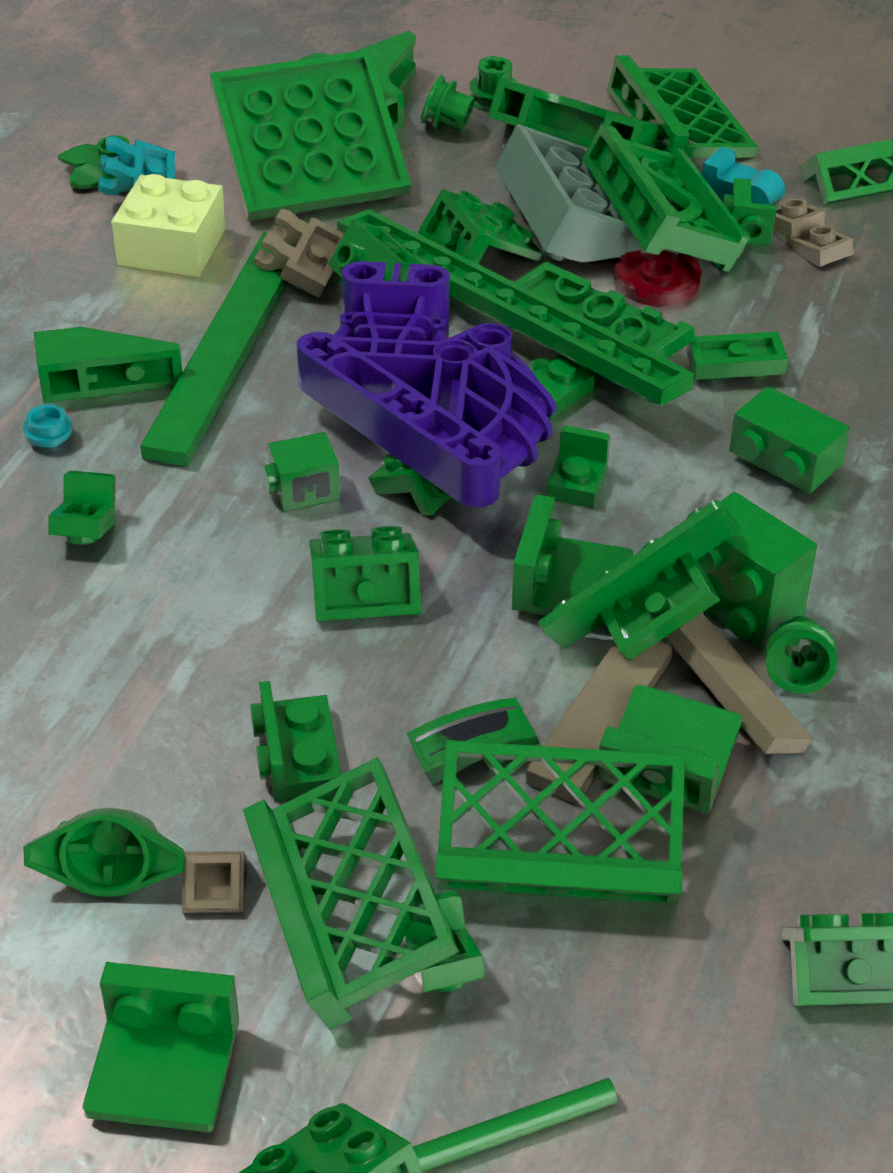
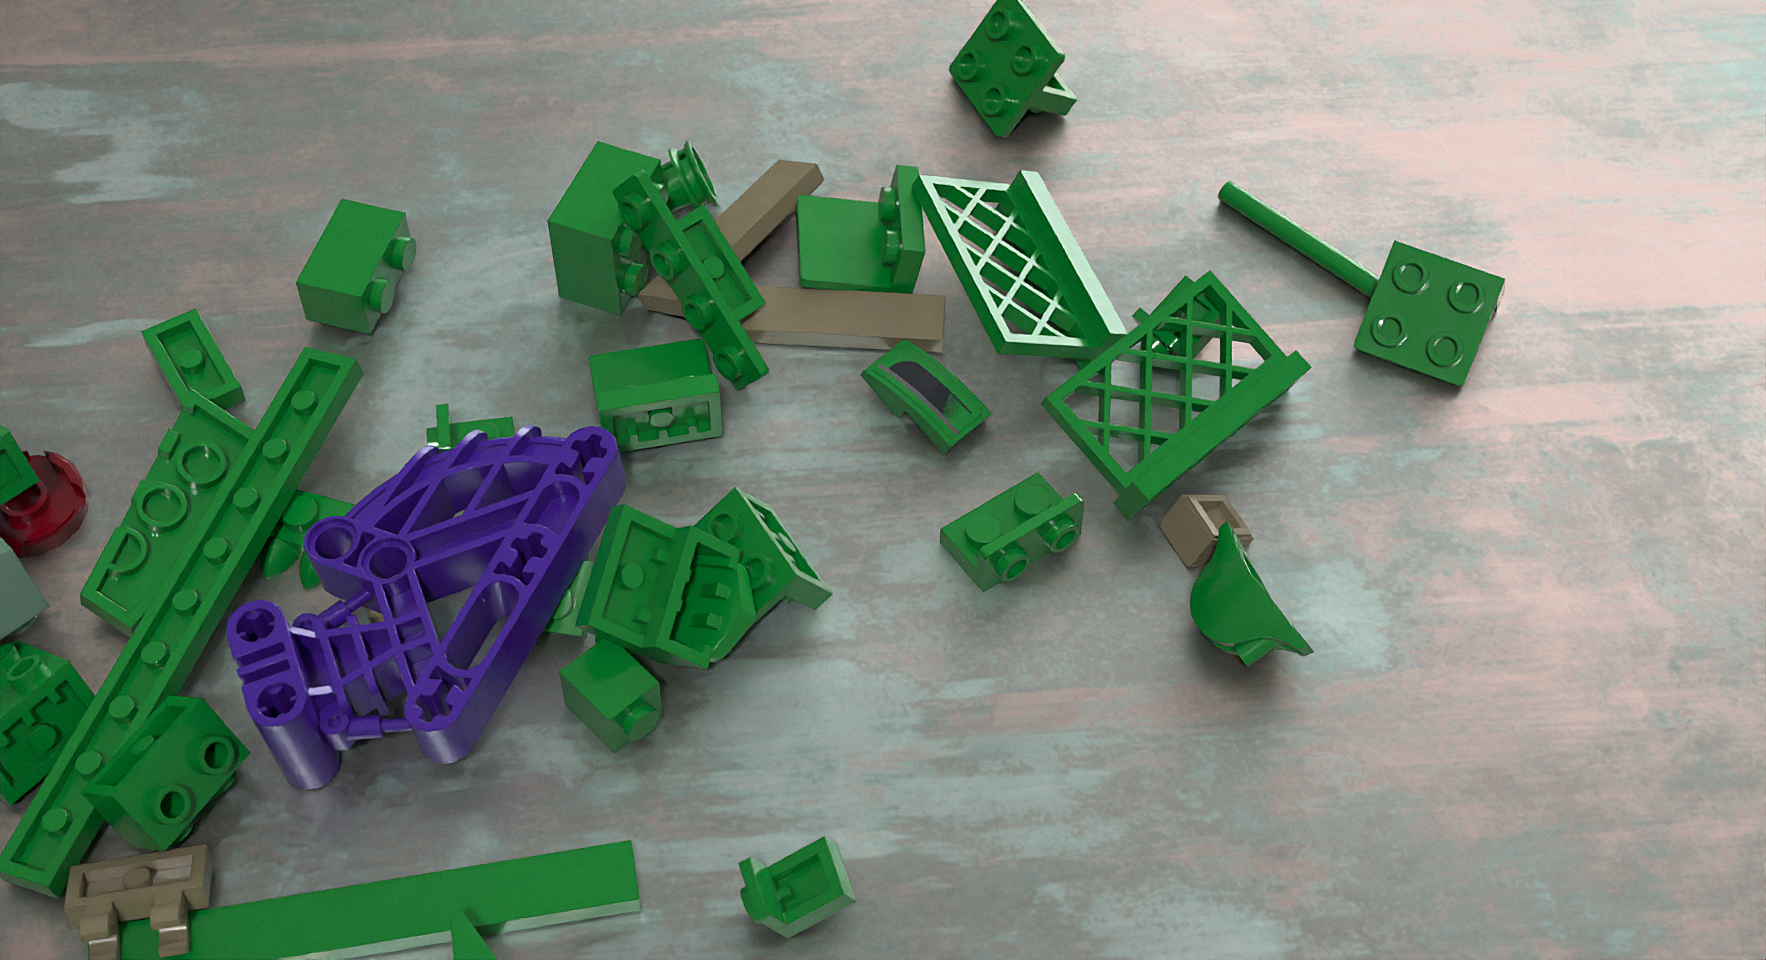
camera: 115 degrees left, 10 degrees up
green bracket [82,962,239,1132] -> none
none -> green piece [575,504,756,670]

